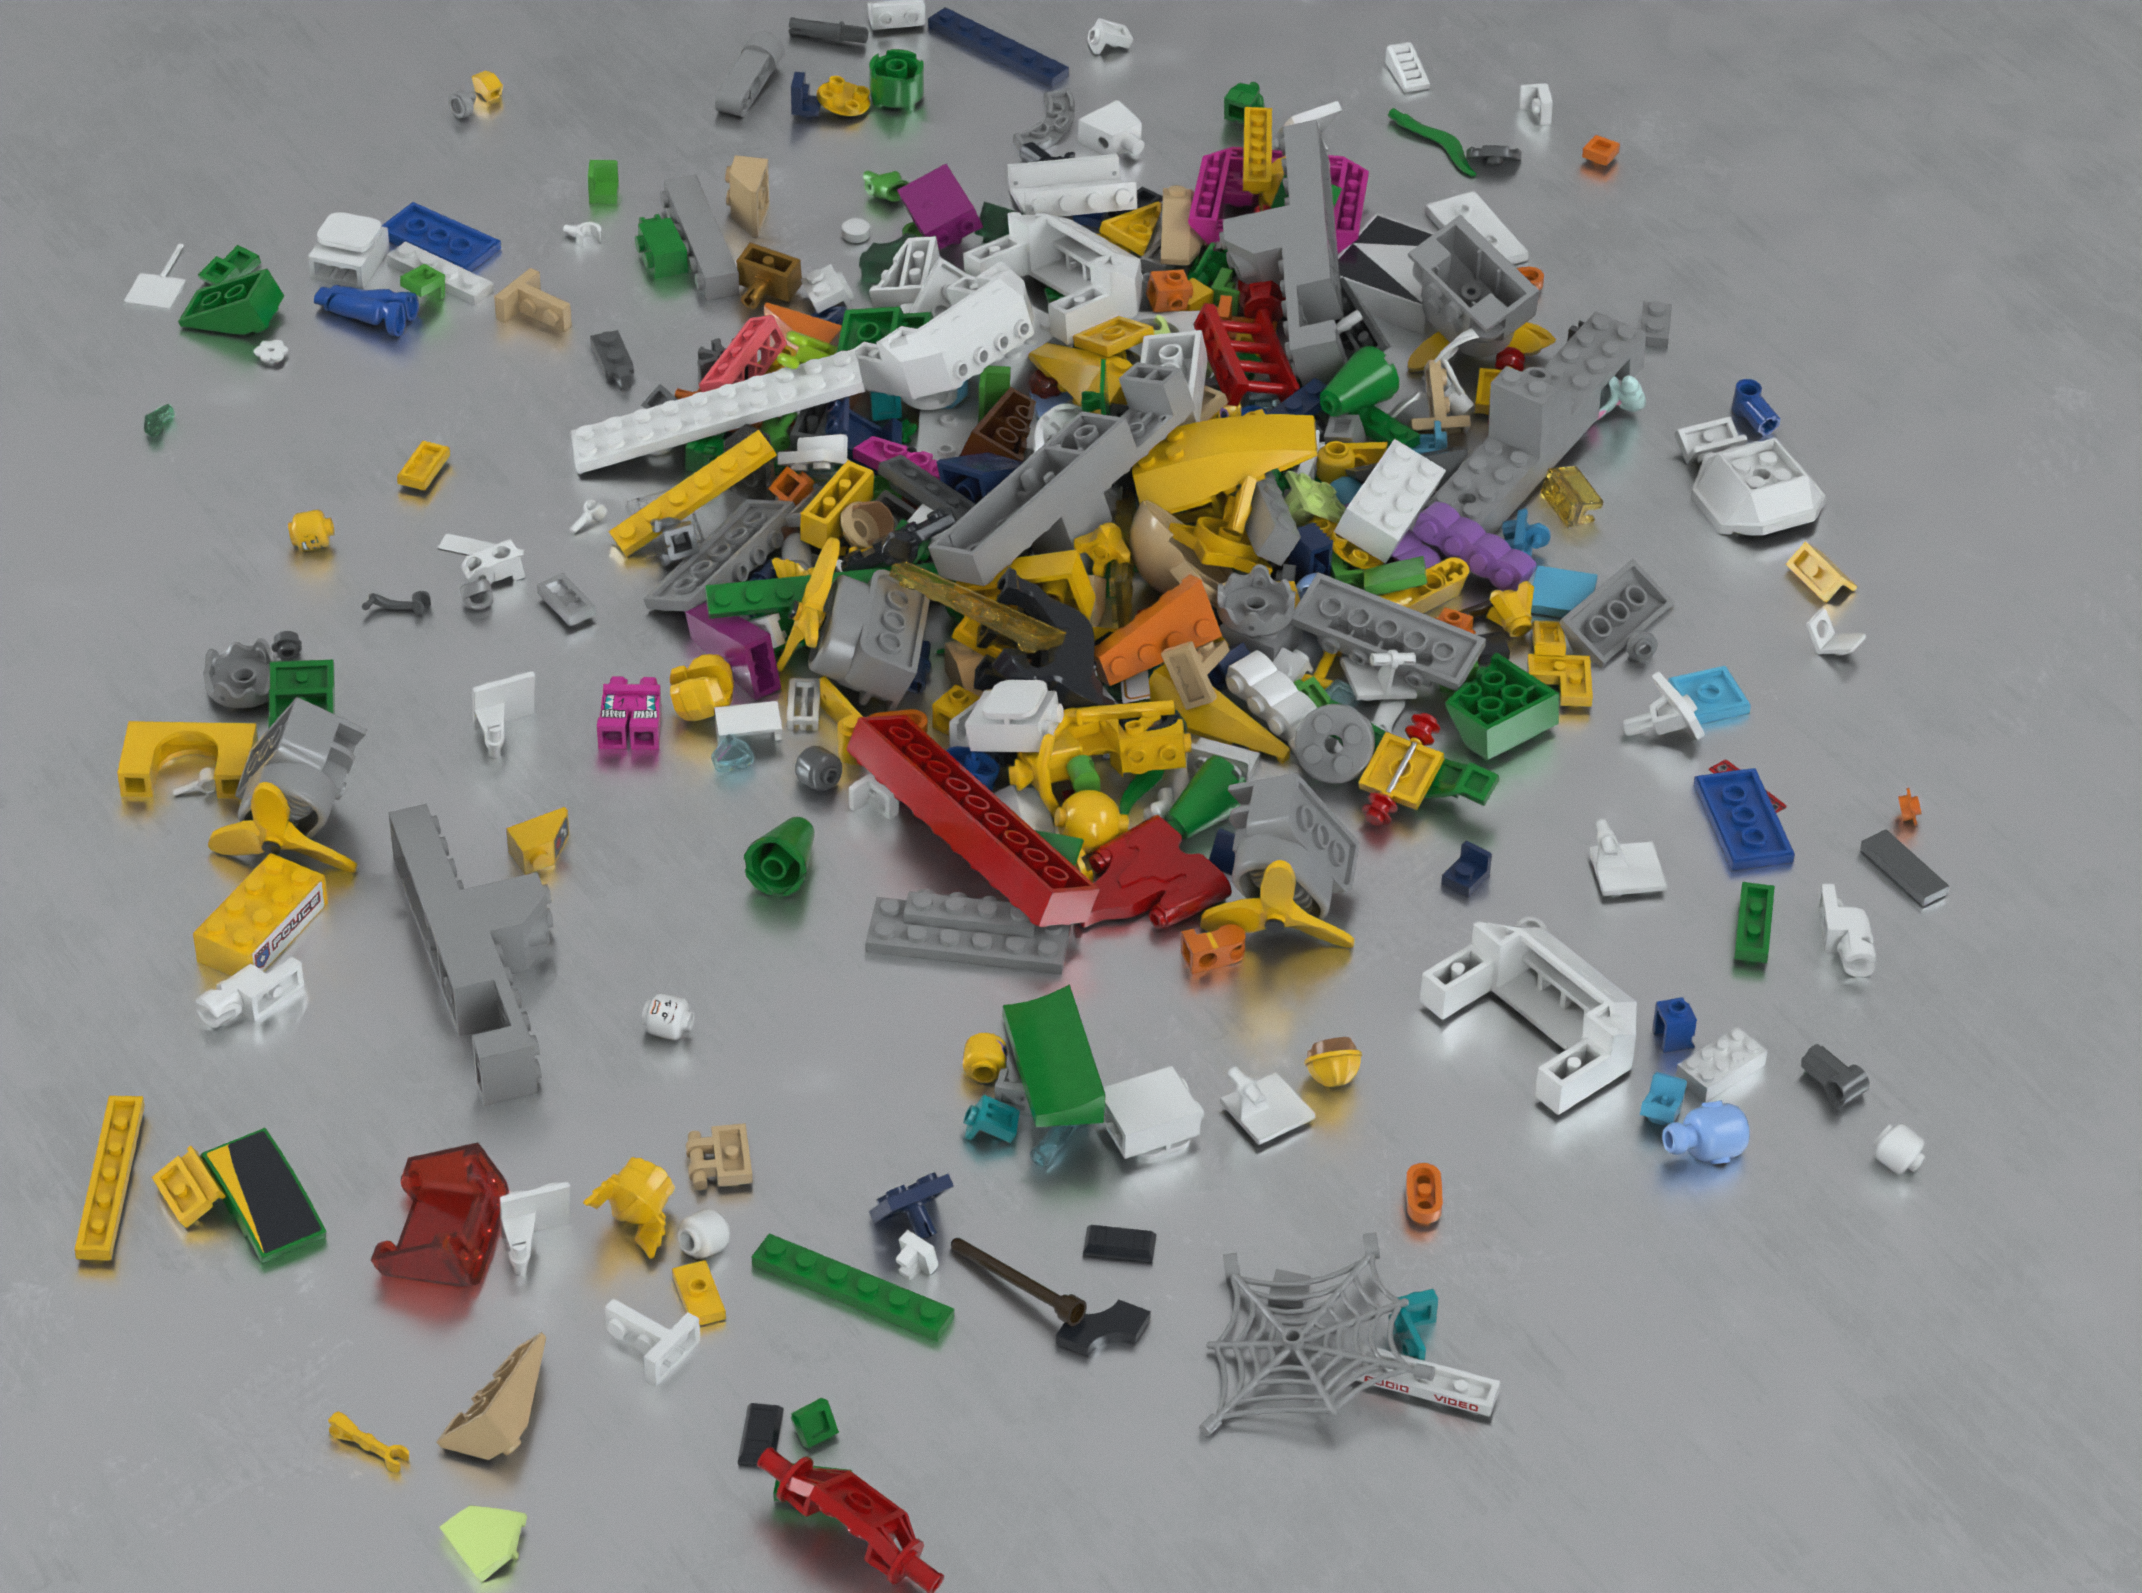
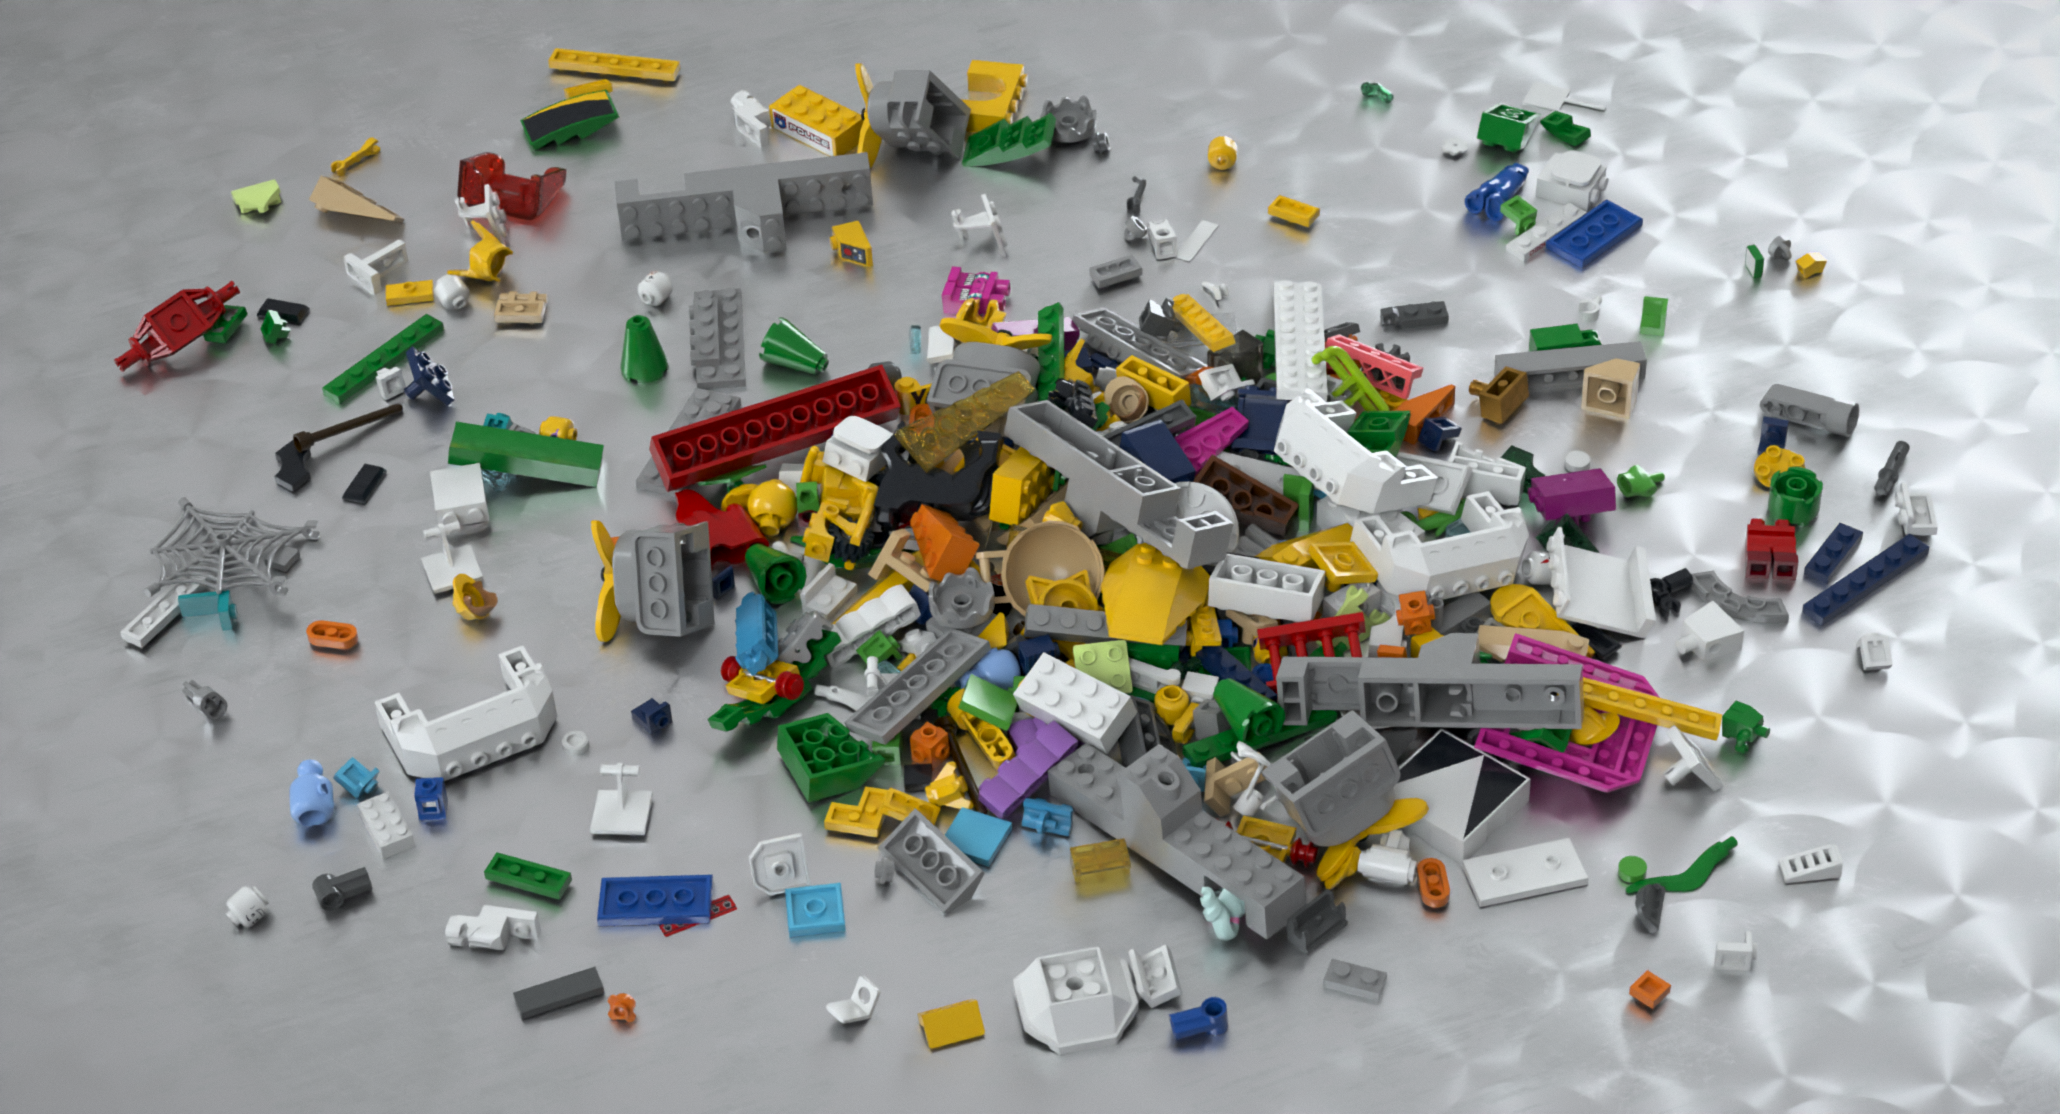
camera: 105 degrees right, 0 degrees up
tan bracket [494,268,572,332] -> none
white bracket [800,264,855,313] -> none
green piece [1081,359,1110,416] -> none
yellow plate [1223,475,1257,535] -> none
none -> light grey piece [182,679,228,720]
none -> green cone [620,315,669,384]
none -> light grey plate [689,288,746,390]
none -> dark azure hinge [735,592,778,676]
none -> bright green tile [1618,856,1647,883]
none -> green tile [1745,244,1764,279]
none -> hips [1745,518,1799,580]
none -> dark blue plate [1804,523,1863,584]

